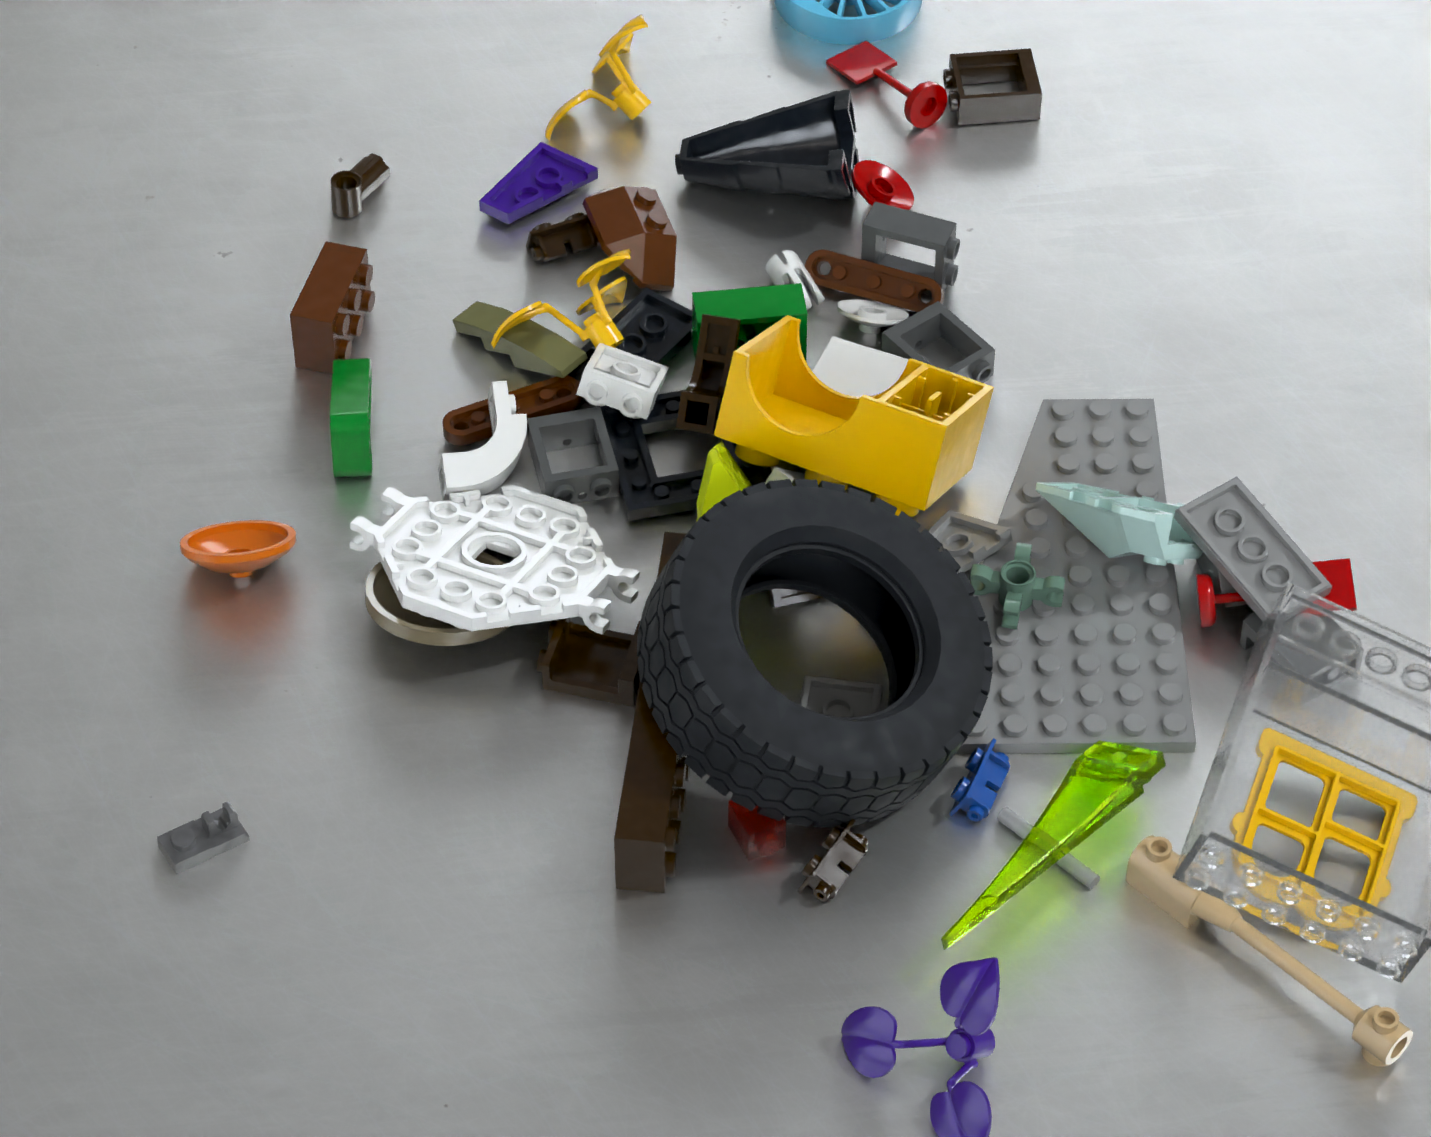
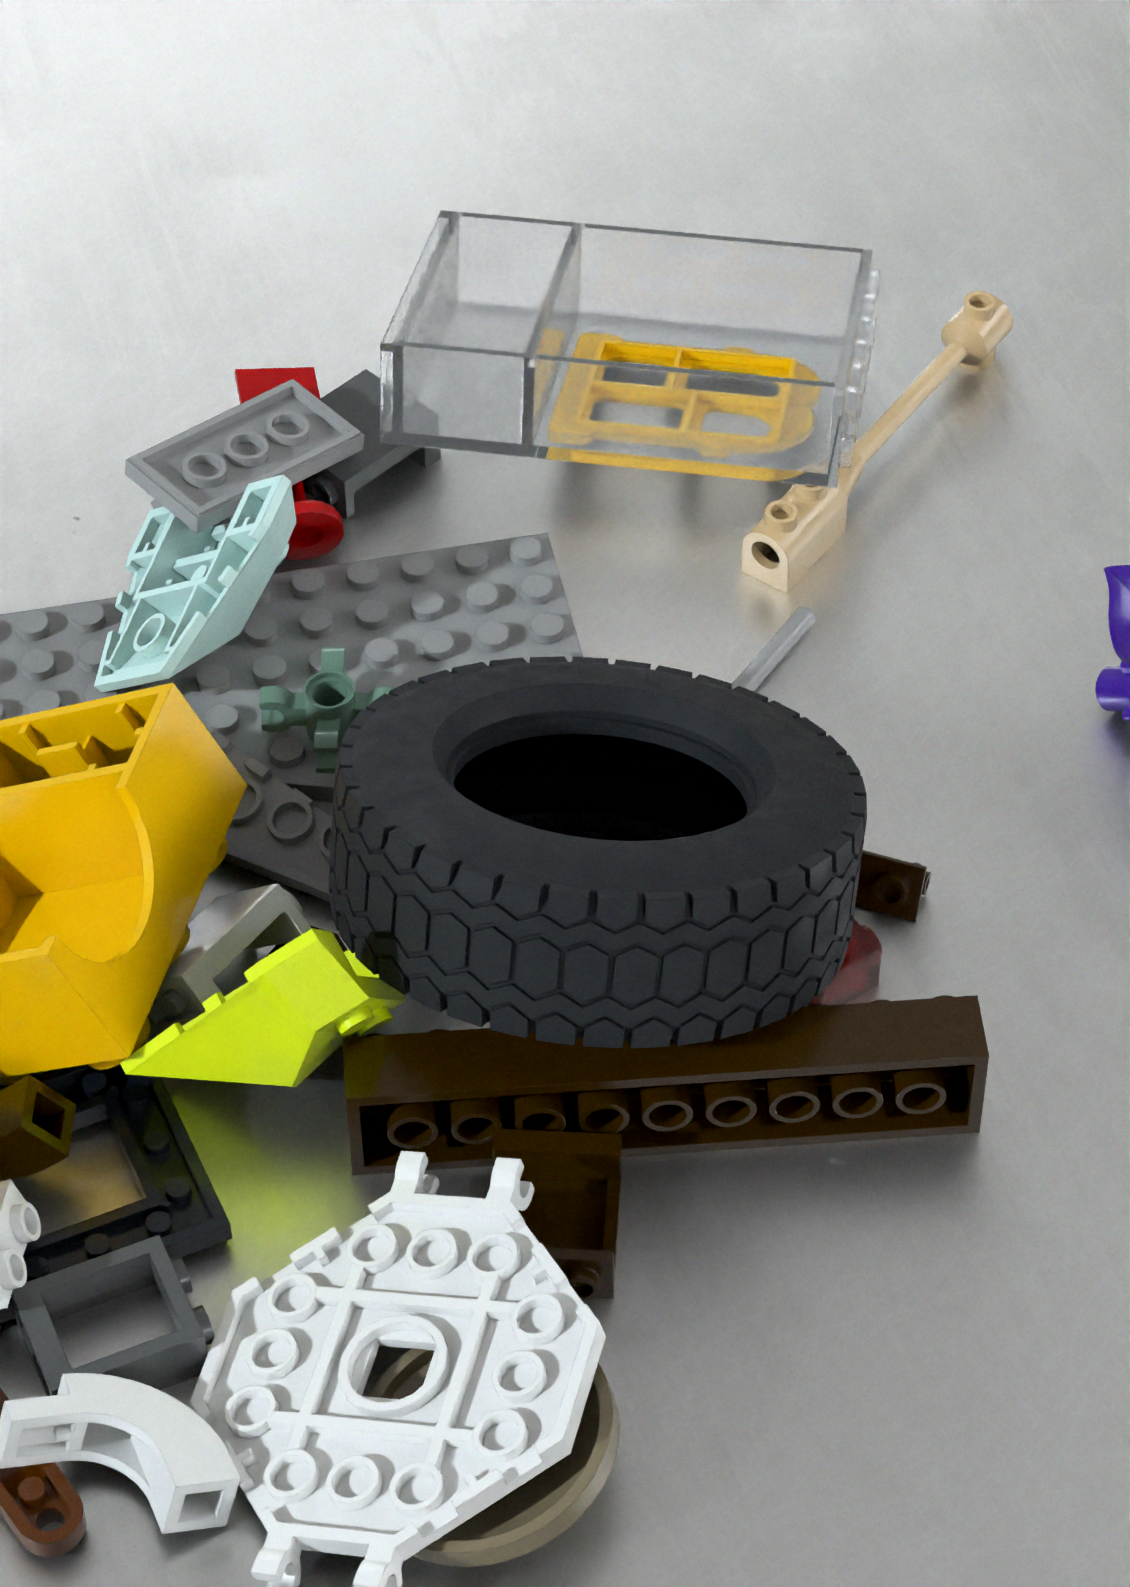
camera: 100 degrees left, 0 degrees up
clear neon green plate [941,740,1166,950] -> none

